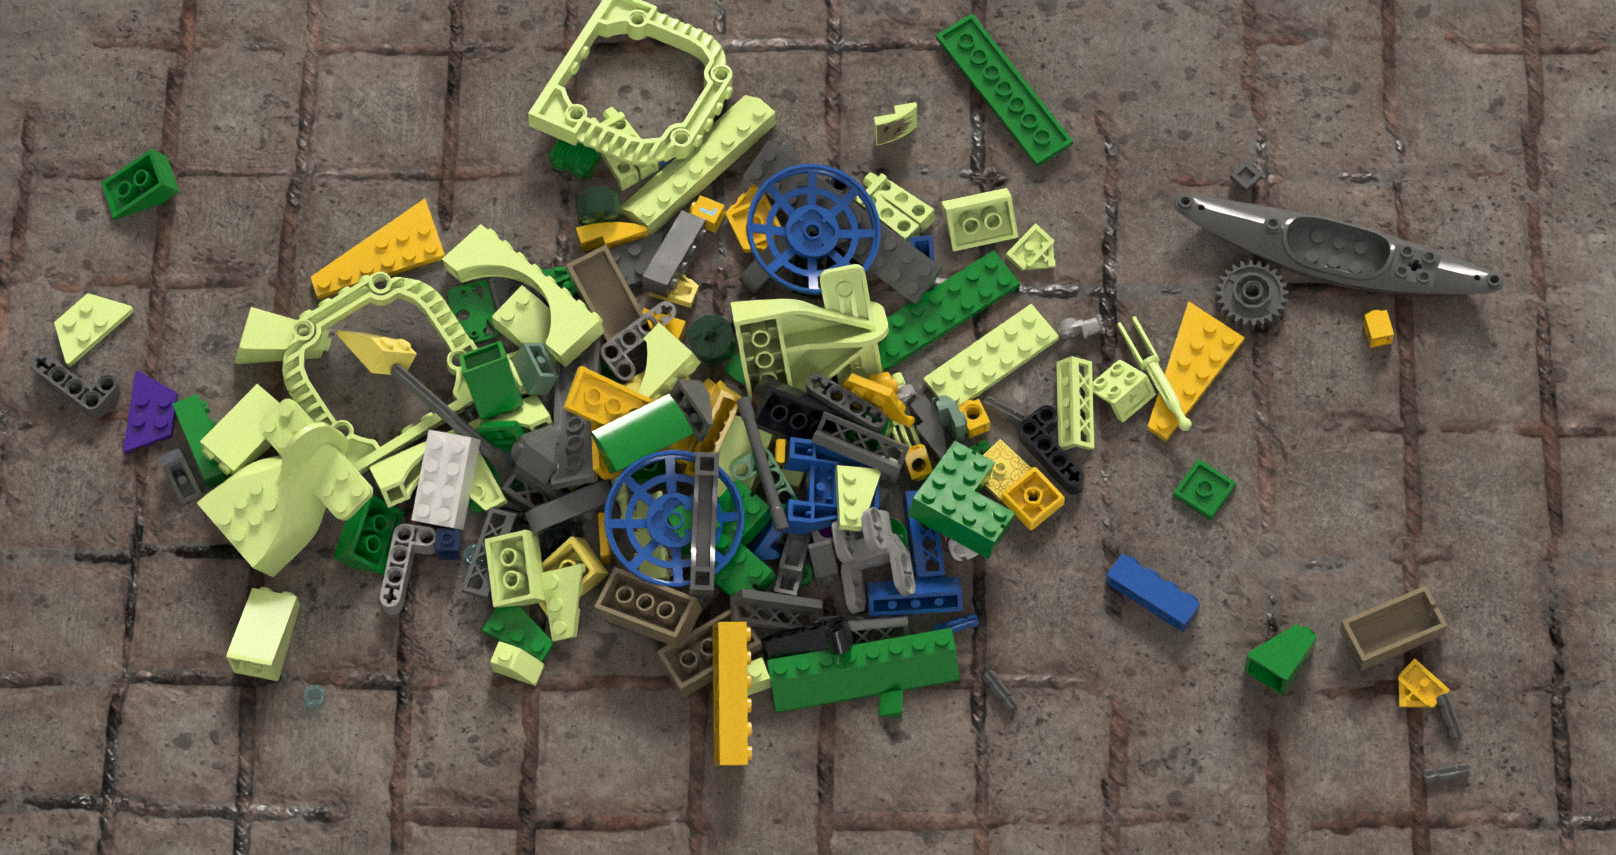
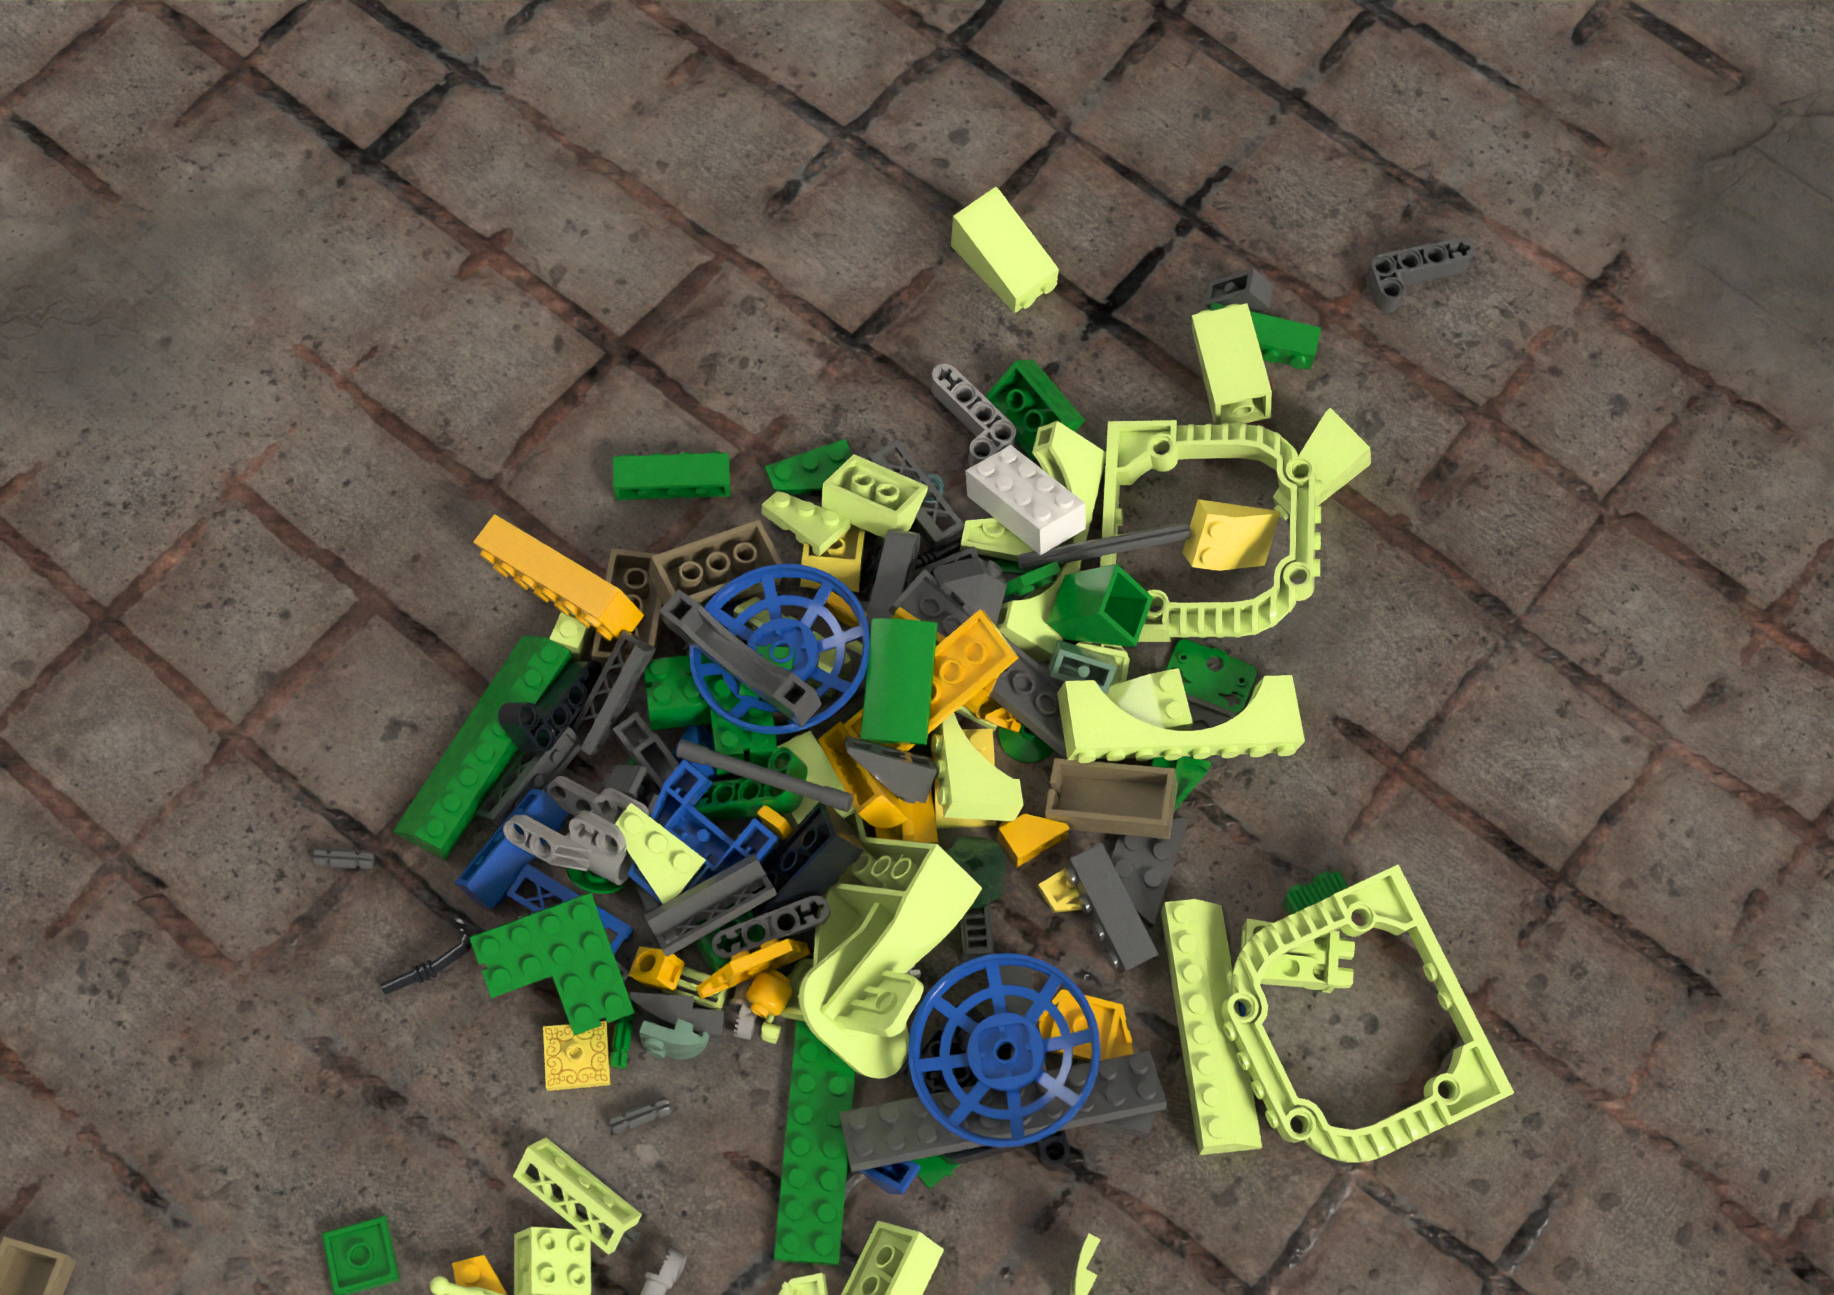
camera: 120 degrees right, 0 degrees up
yellowish green wing [54,293,134,368] -> none
green slope [101,149,179,220] -> none
dark purple wing [123,371,179,454] -> none
yellowish green brick [197,399,373,577] -> none
clear light blue bush [304,685,325,708] -> none
yellow wing [311,199,445,300] -> none
dark blue brick [435,528,463,560] -> none
yellowish green slope [490,641,545,686] -> none
clear green brick [575,186,622,226] -> none
yellow slope [576,222,649,253] -> none
light grey beam [600,301,676,381] -> none
yellow brick [689,195,725,233] -> none
yellowish green hips [853,172,935,243] -> none
green slope [879,690,903,718] -> none
yellowish green plate [923,304,1059,407] -> none
blue axle [933,613,979,633] -> none
yellow brick [958,399,990,439] -> none
yellow brick [1001,467,1065,531] -> none
black beam [1019,405,1085,495] -> none
blue brick [1106,554,1200,633] -> none
green slope [1244,624,1317,696] -> none
none -> black dish [381,913,485,995]
none -> green brick [613,451,731,501]

